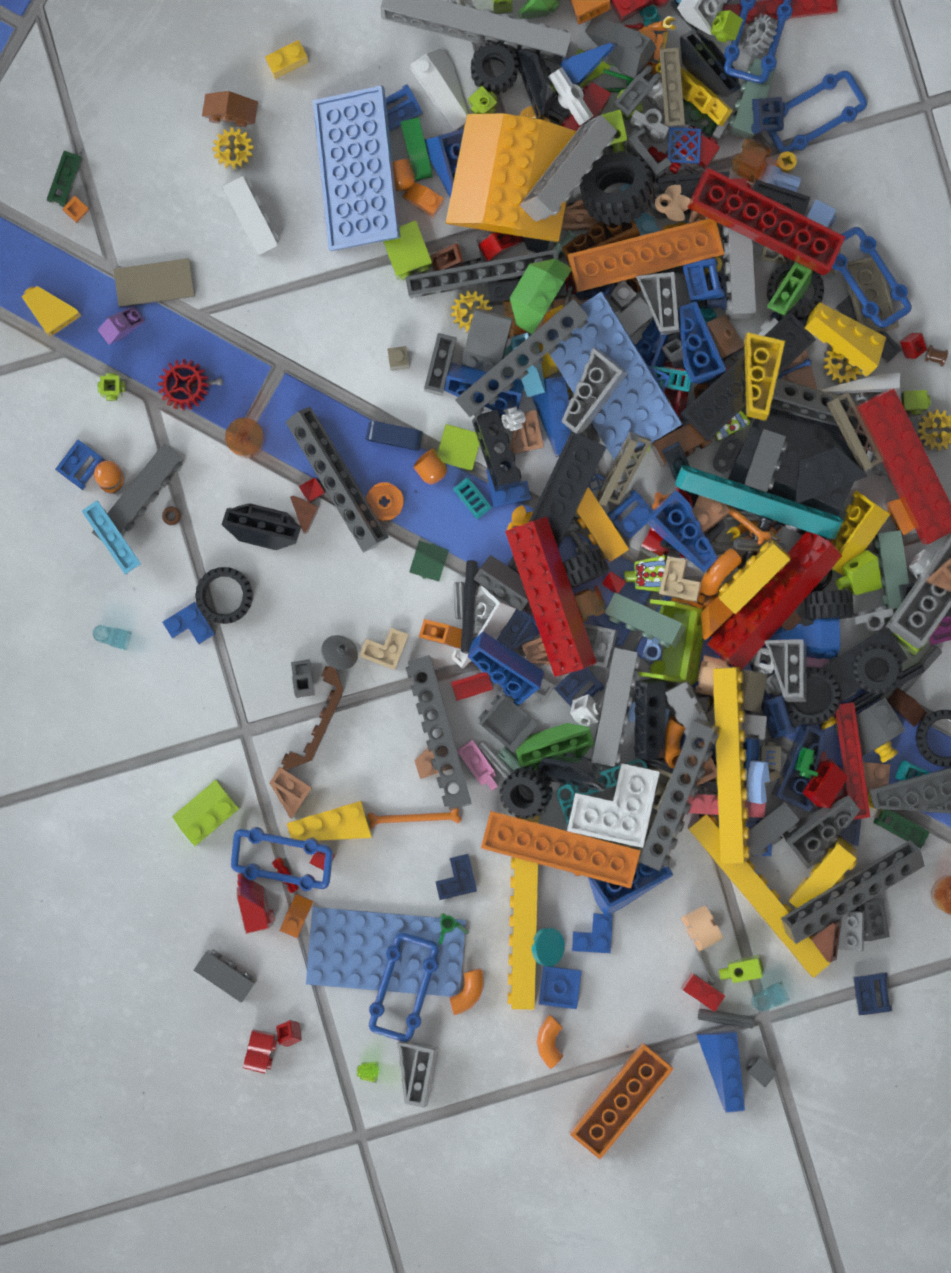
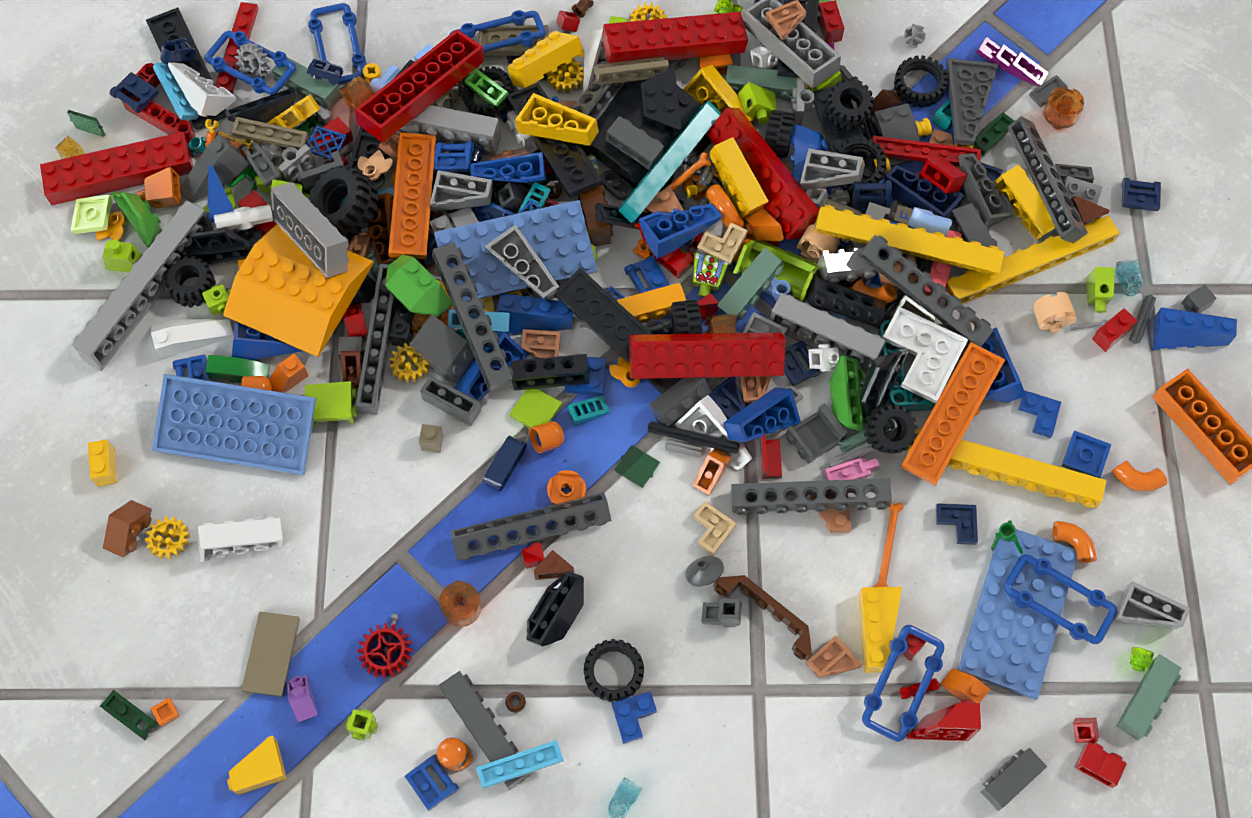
camera: 75 degrees left, 20 degrees down
lime slope [172,780,241,847] -> none
white gear [502,407,525,431] -> none
teal tile [531,928,565,966] -> none
dark tan fence [598,432,651,506] -> none
lime brick [710,10,743,43] -> none
green bracket [795,747,818,778] -> none
none -> sand green brick [1116,654,1182,740]

